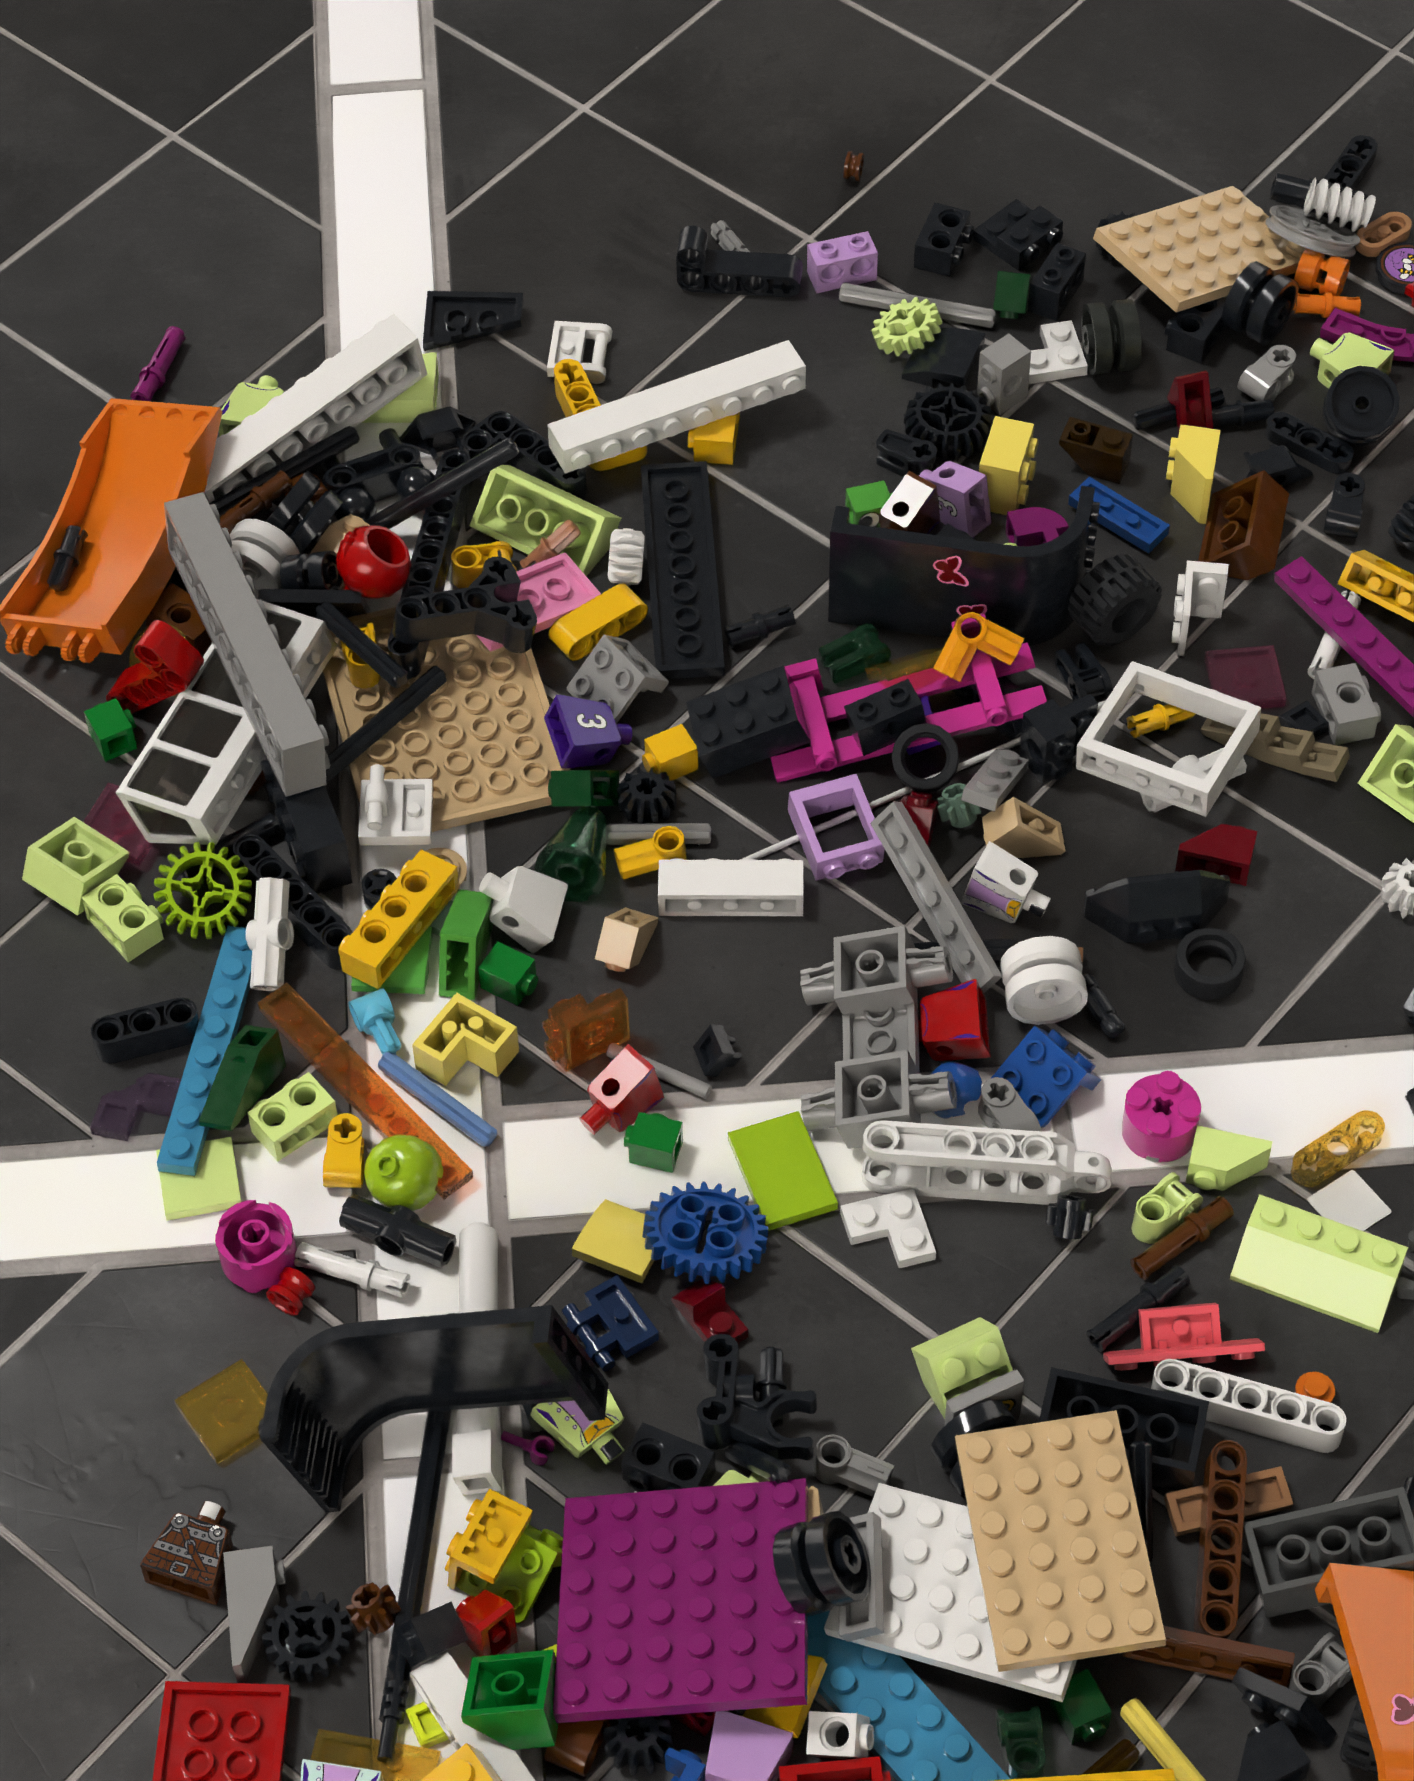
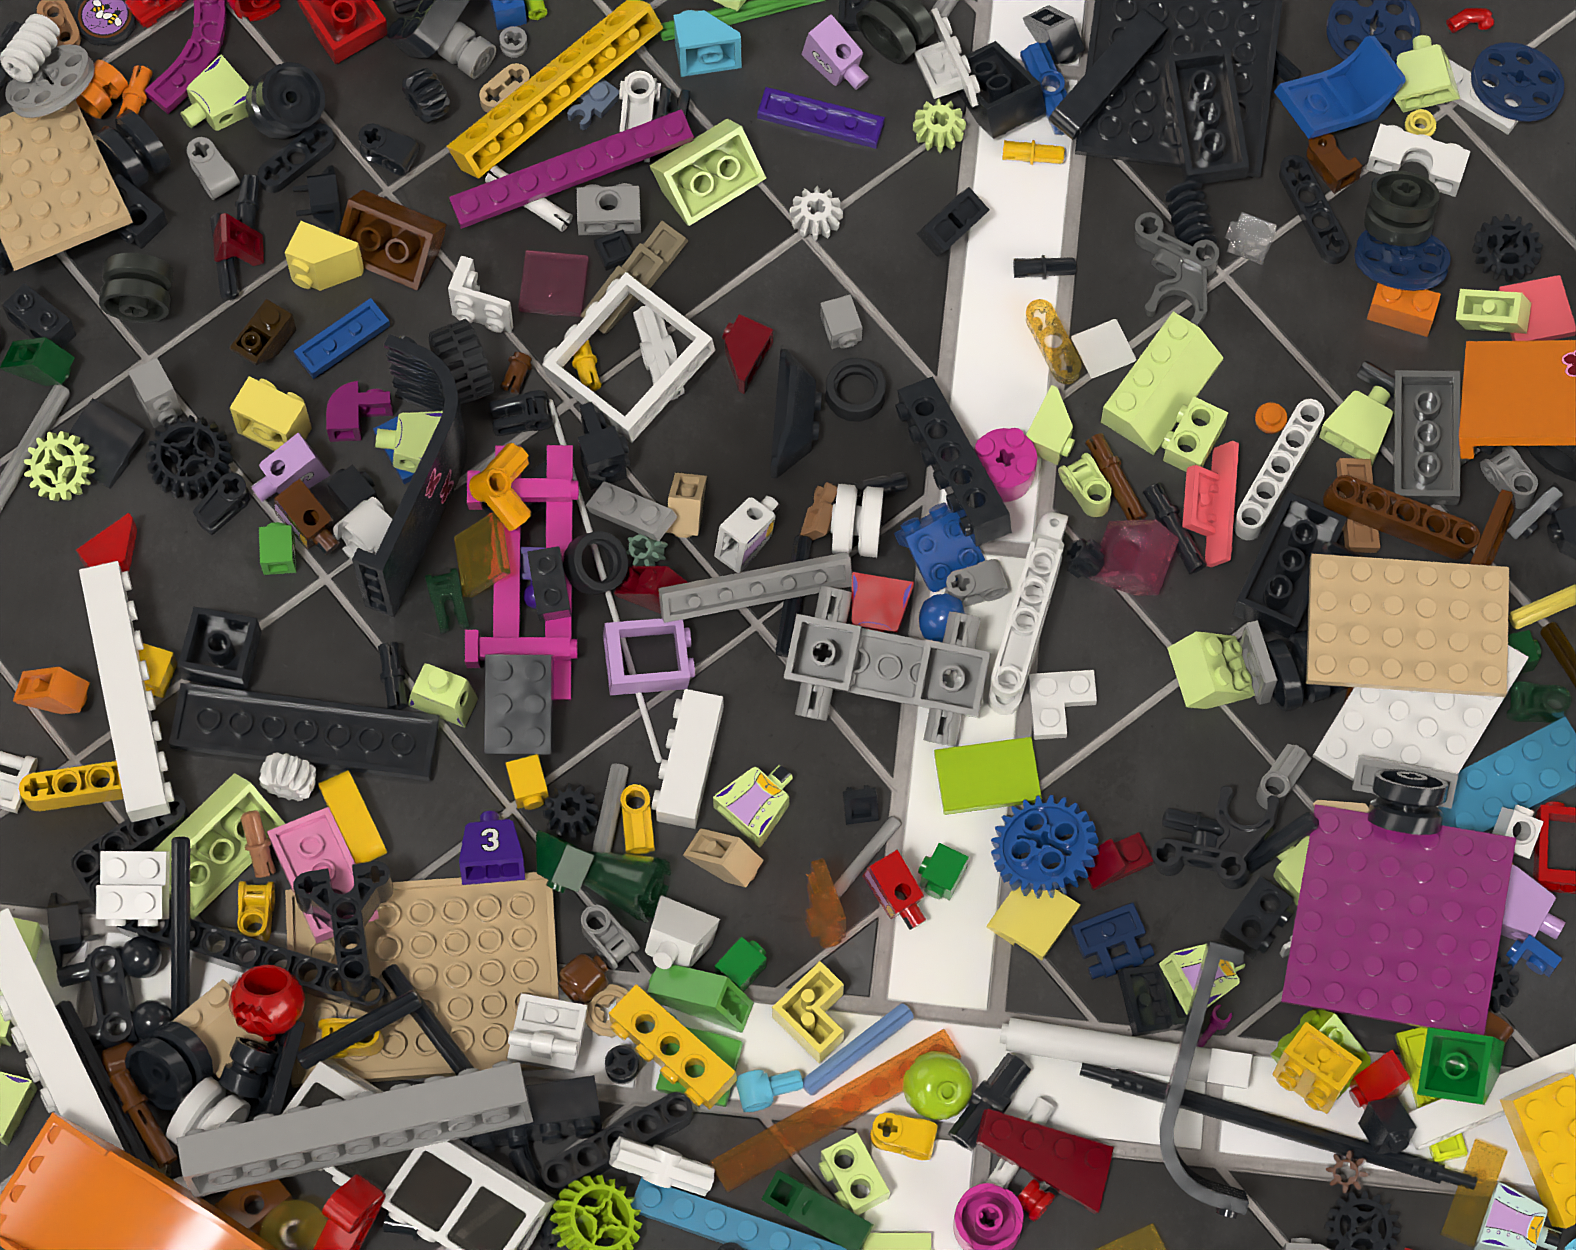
camera: 80 degrees left, 15 degrees up
light grey bracket [567,634,669,724] -> none
white plate [1029,320,1088,384] -> none
none -> orange slope [13,667,90,715]
none -> red slope [76,513,137,572]
none -> white plate [96,851,170,926]
none -> black brick [178,606,262,691]
none -> yellowish green torso [408,663,478,728]
none -> reddish brown pin [500,352,533,394]
none -> reddish brown head [558,954,609,1003]
none -> light grey piece [581,905,640,970]
none -> torso [713,765,793,848]
none -> light grey brick [820,294,862,349]
none -> black brick [895,376,1012,547]
none -> dark red wing [976,1109,1114,1214]
none -> clear pink slope [1089,519,1179,596]
none -> yellowish green brick [1162,397,1228,472]
none -> yellowish green torso [1319,386,1394,466]

